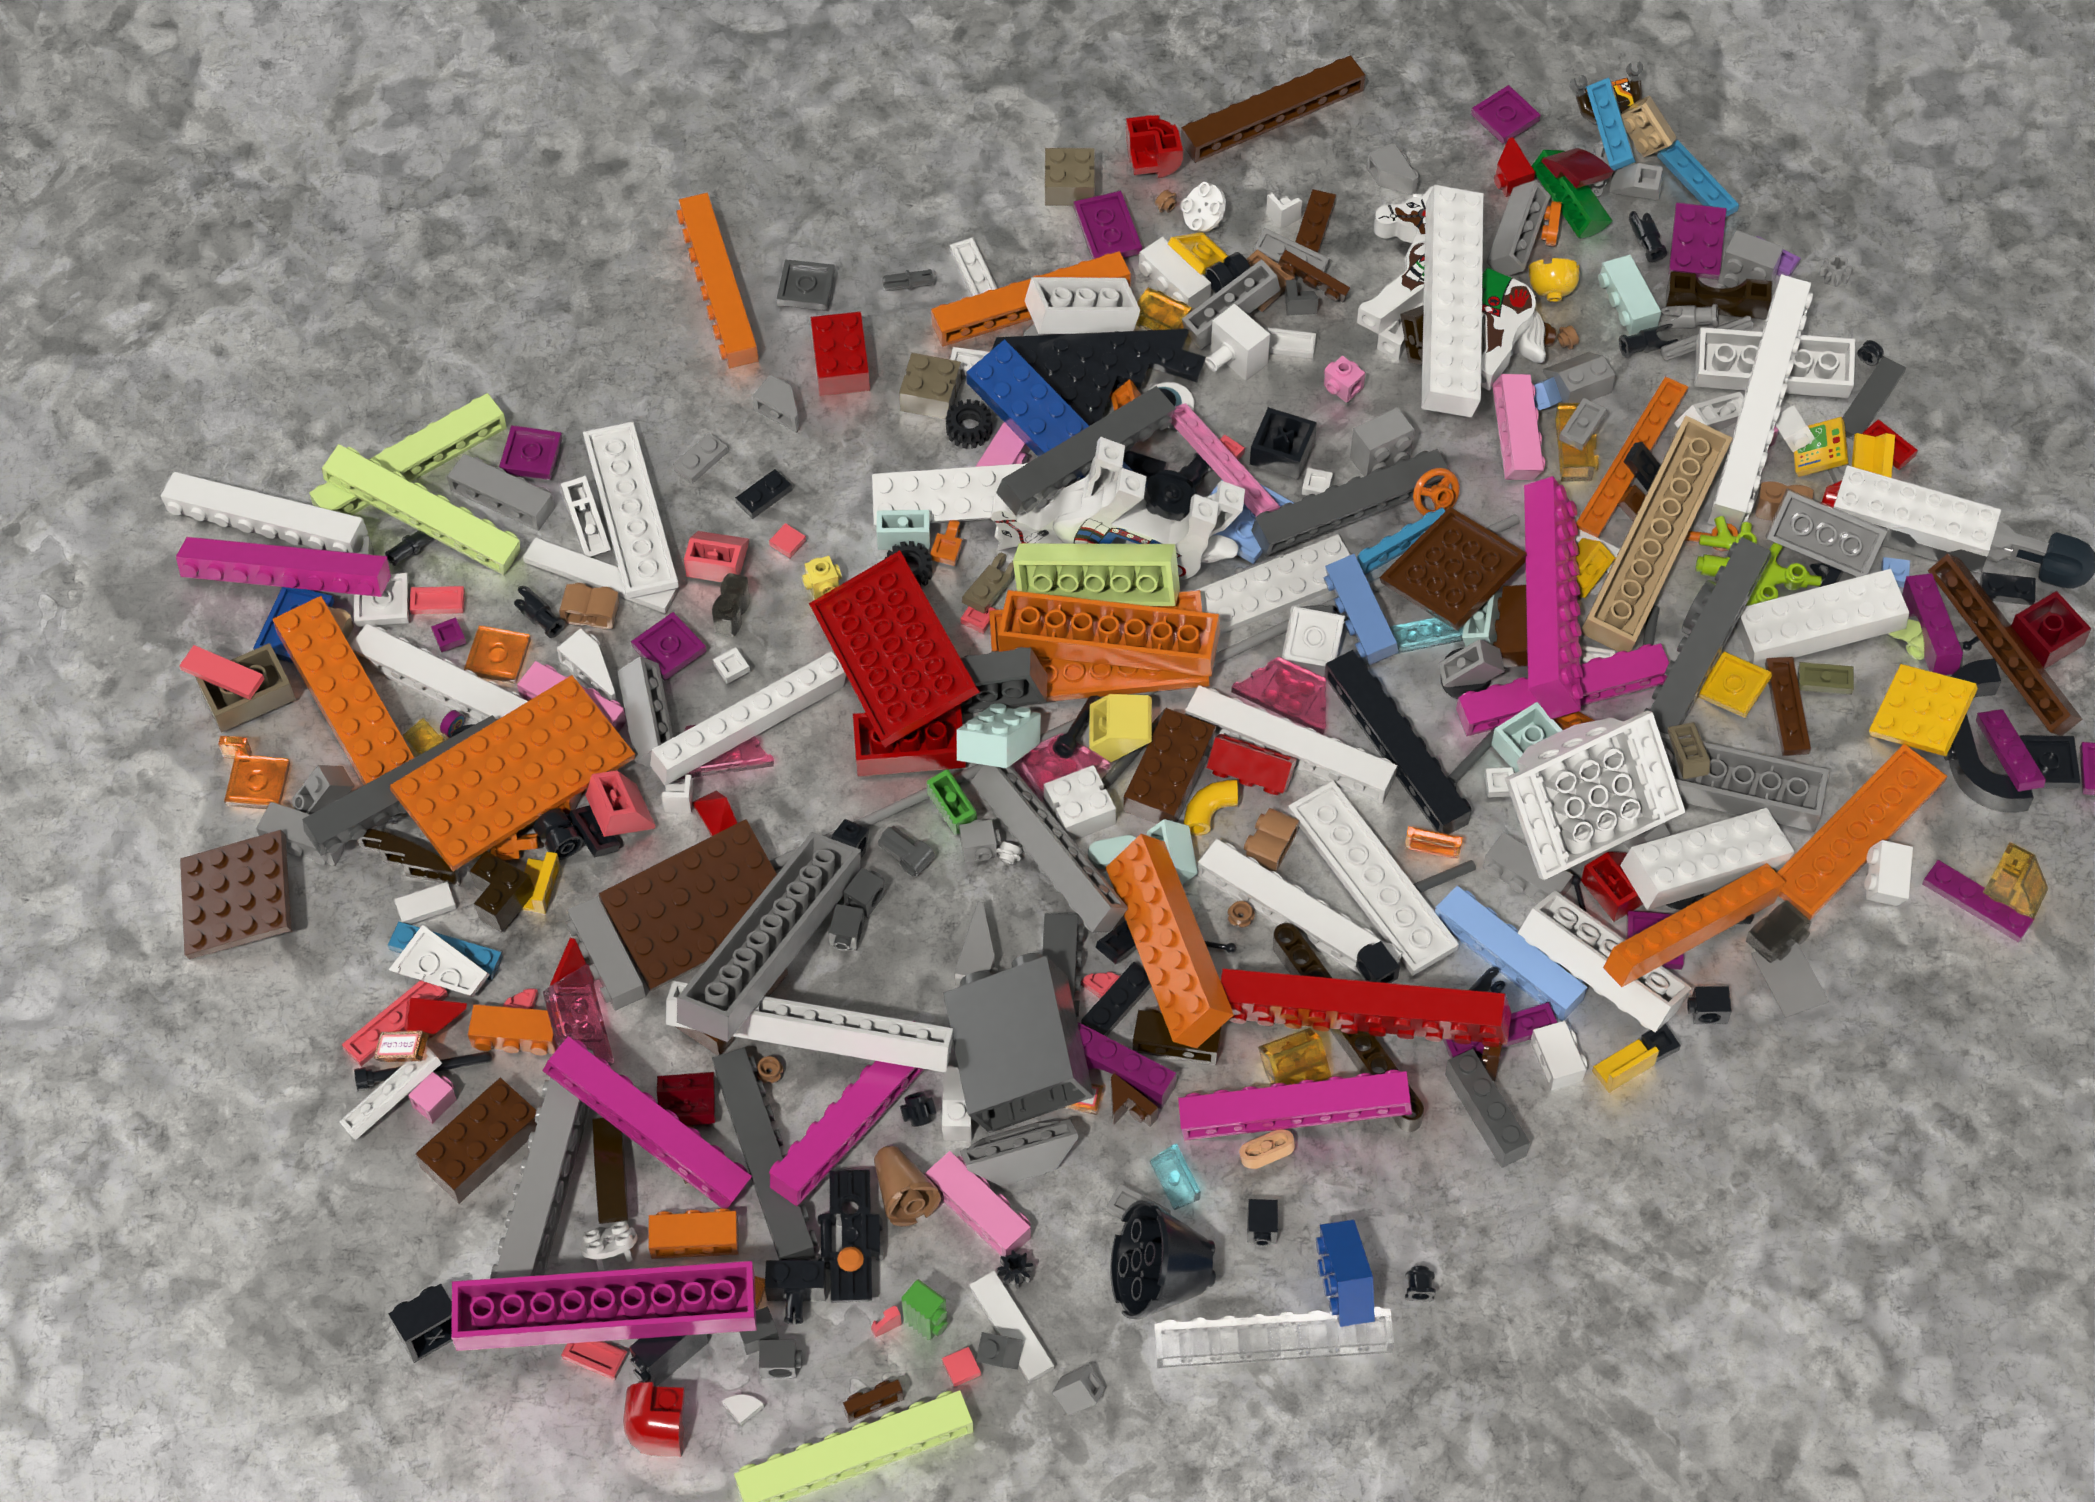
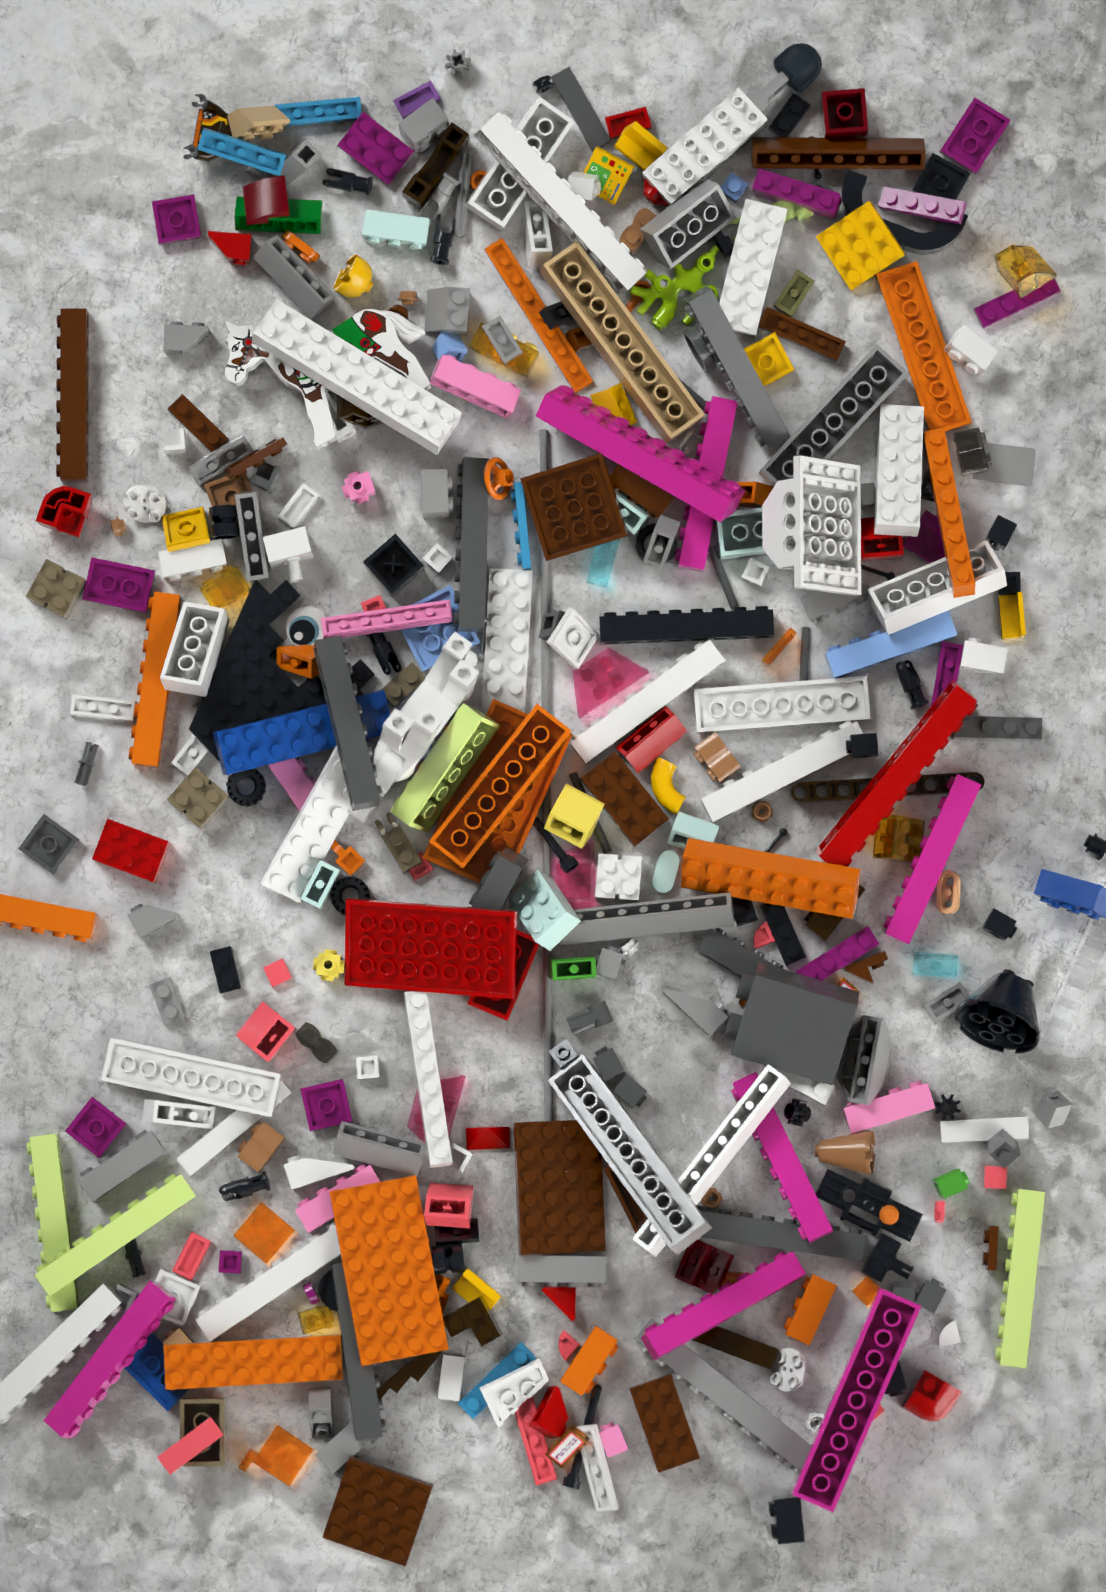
camera: 60 degrees left, 25 degrees up
clear pink wing [543,964,614,1066] -> none
black plate [1144,470,1197,521] -> none
medium blue brick [1323,554,1399,665] -> none
dark tan slope [1668,722,1710,779] -> none

